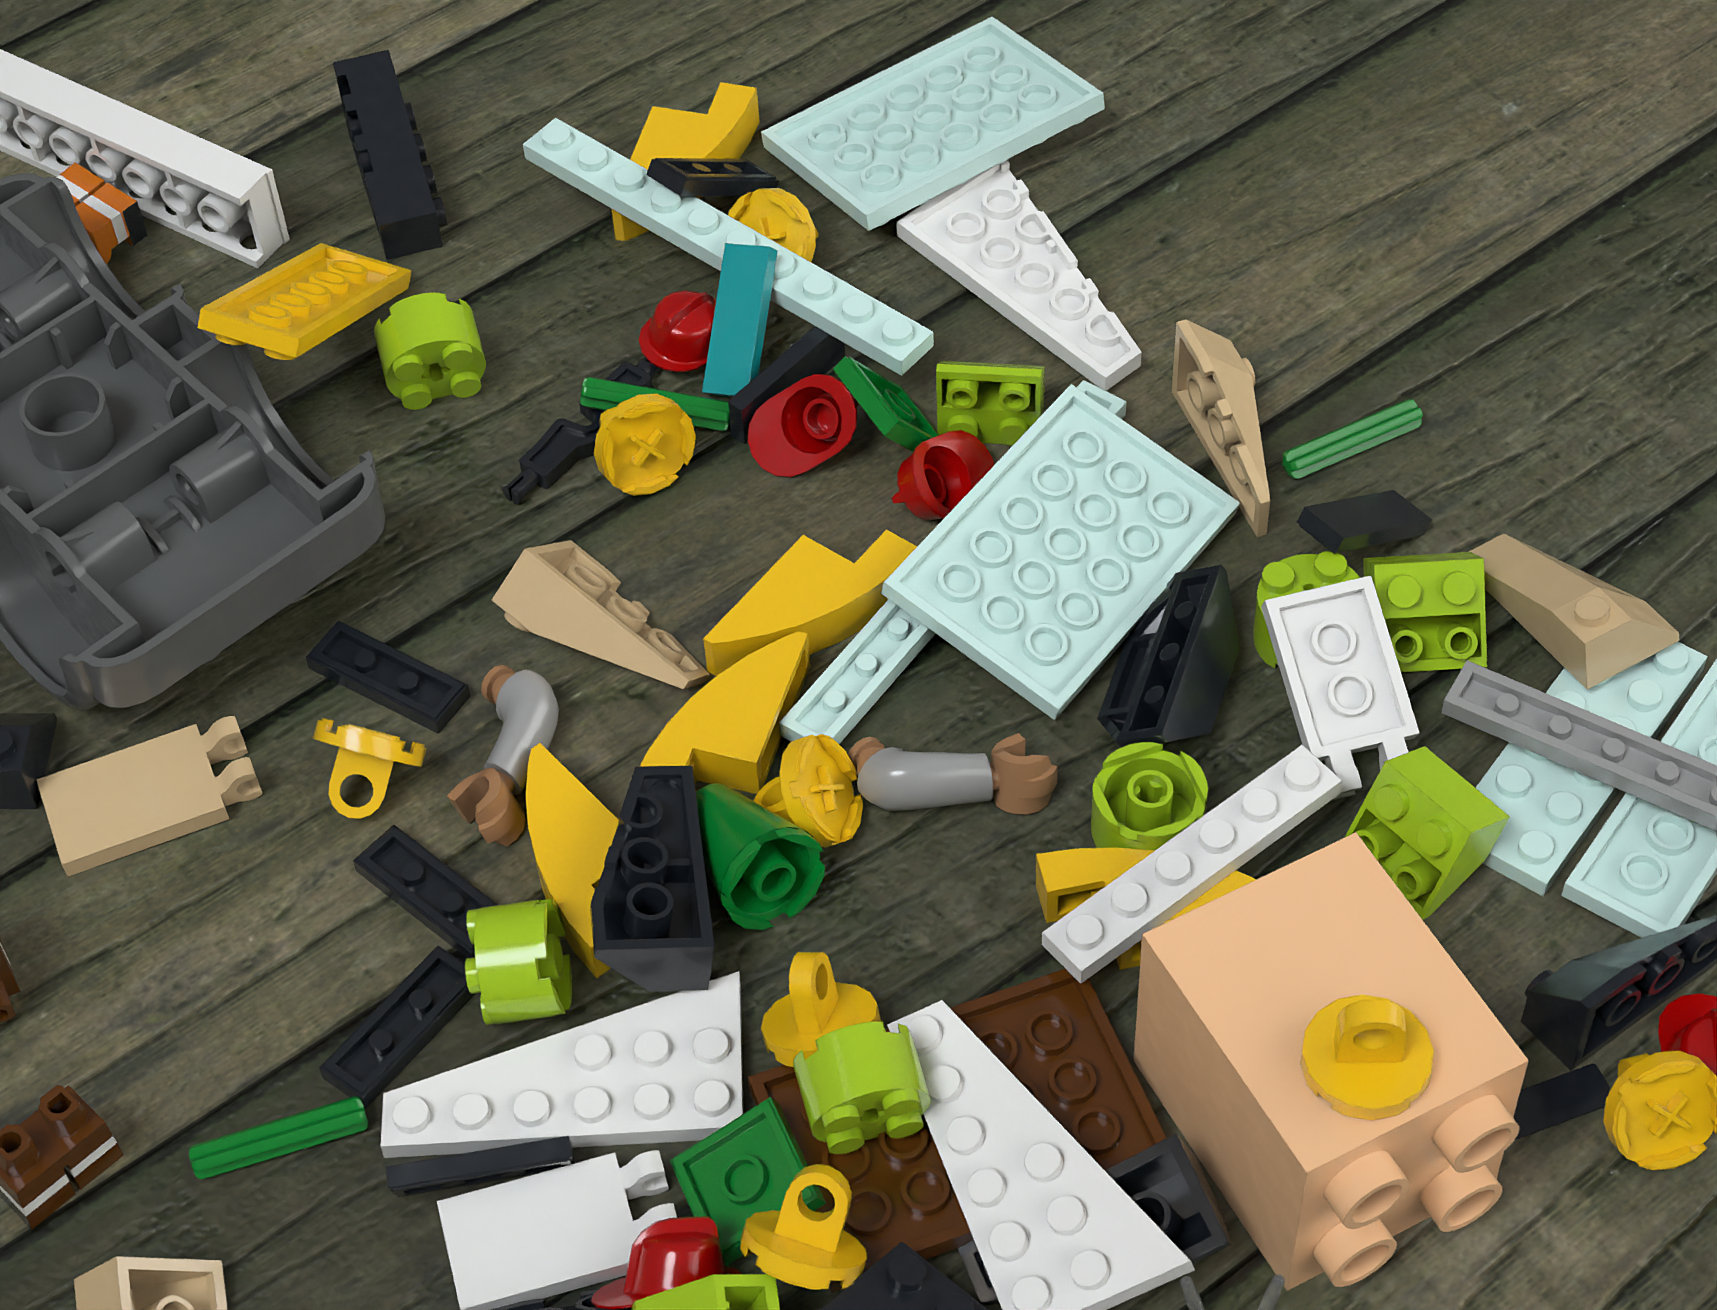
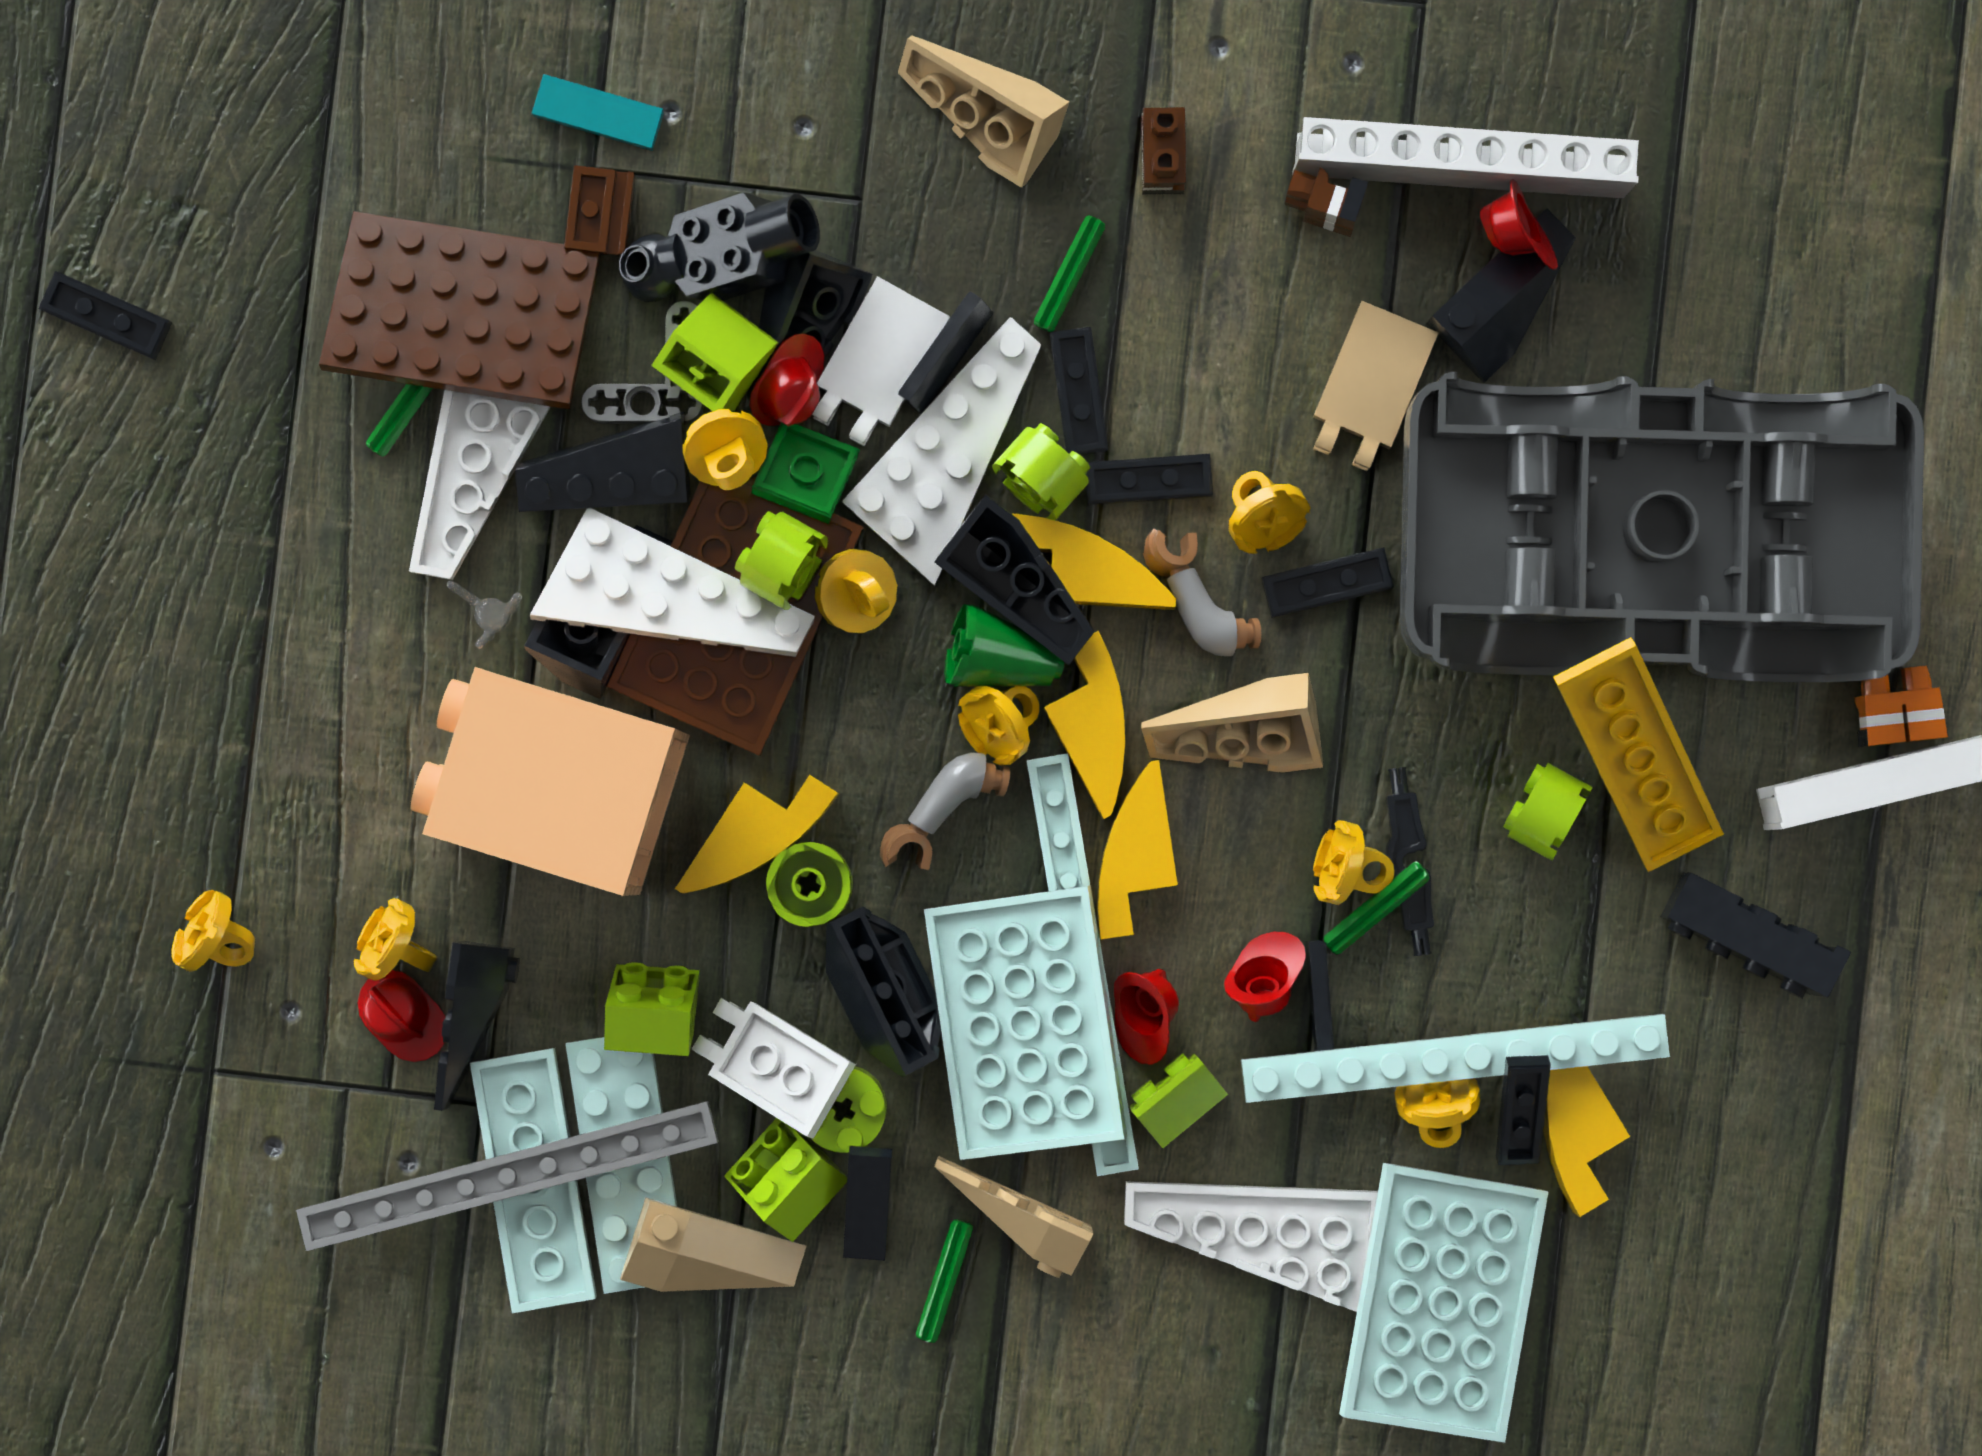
camera: 135 degrees right, 35 degrees up
red piece [639,290,716,372] -> none
teal tile [702,243,778,398] -> none
green tile [833,356,939,452] -> none
white plate [1042,745,1342,983] -> none
yellow tile [1300,994,1434,1120] -> none
black sticker [1513,1063,1611,1139] -> none

